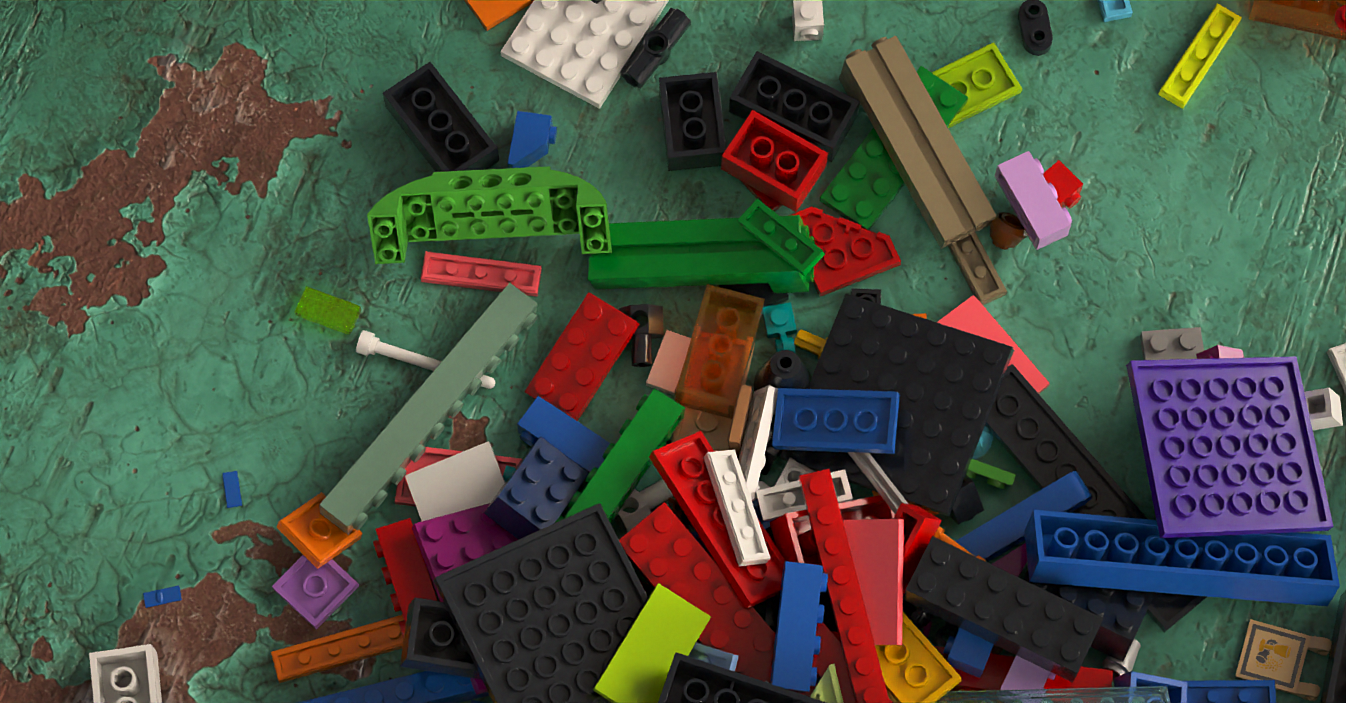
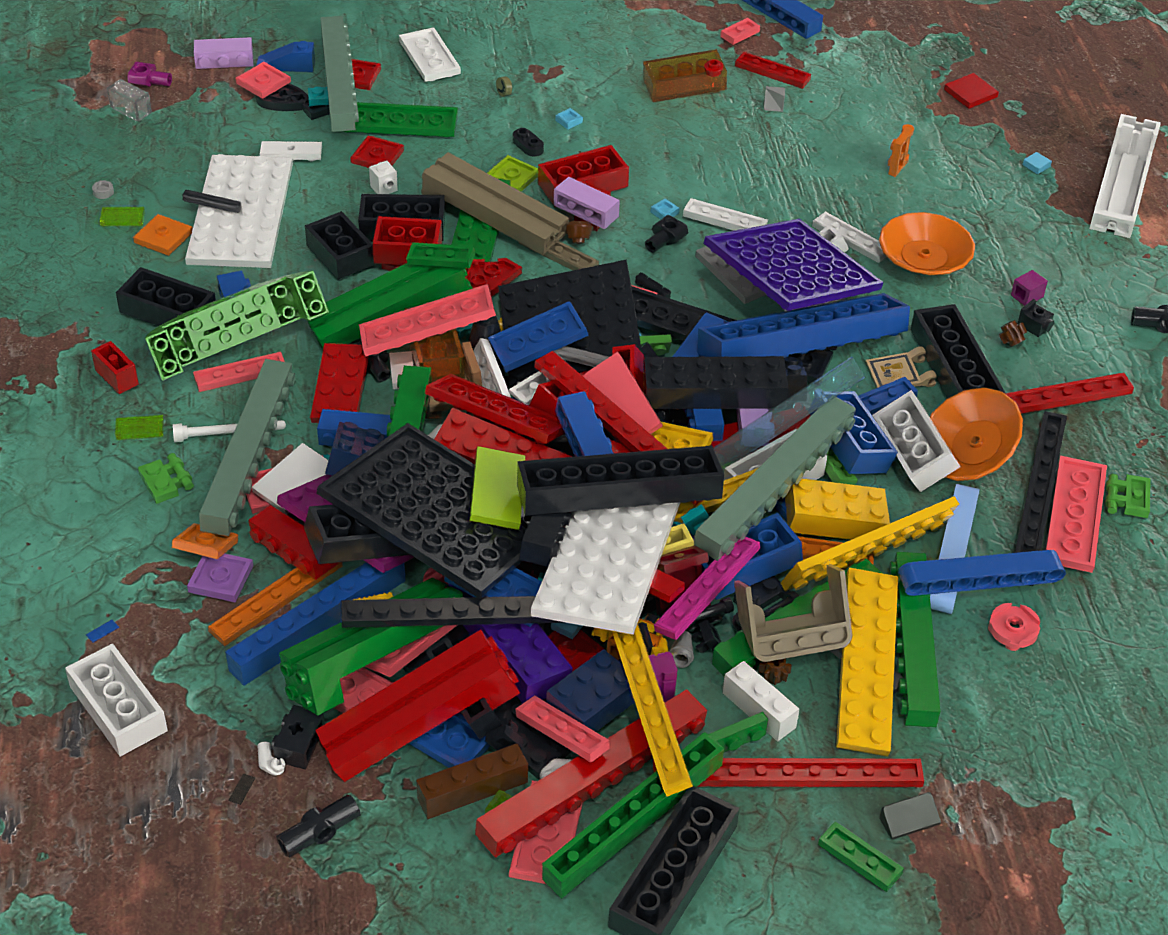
camera: 30 degrees left, 25 degrees down
blue piece [222,471,242,508] -> none
black piece [621,8,691,89] -> none
white tile [704,450,770,566] -> none
neon yellow tile [1158,3,1242,109] -> none
none -> red brick [91,341,139,394]
none -> bright green plate [138,453,194,504]
none -> coral plate [359,284,496,356]
none -> red brick [538,145,629,207]
none -> black axle [635,272,671,298]
none -> black piece [645,215,689,253]
none -> medium azure tile [650,199,680,219]
none -> white plate [683,198,768,231]

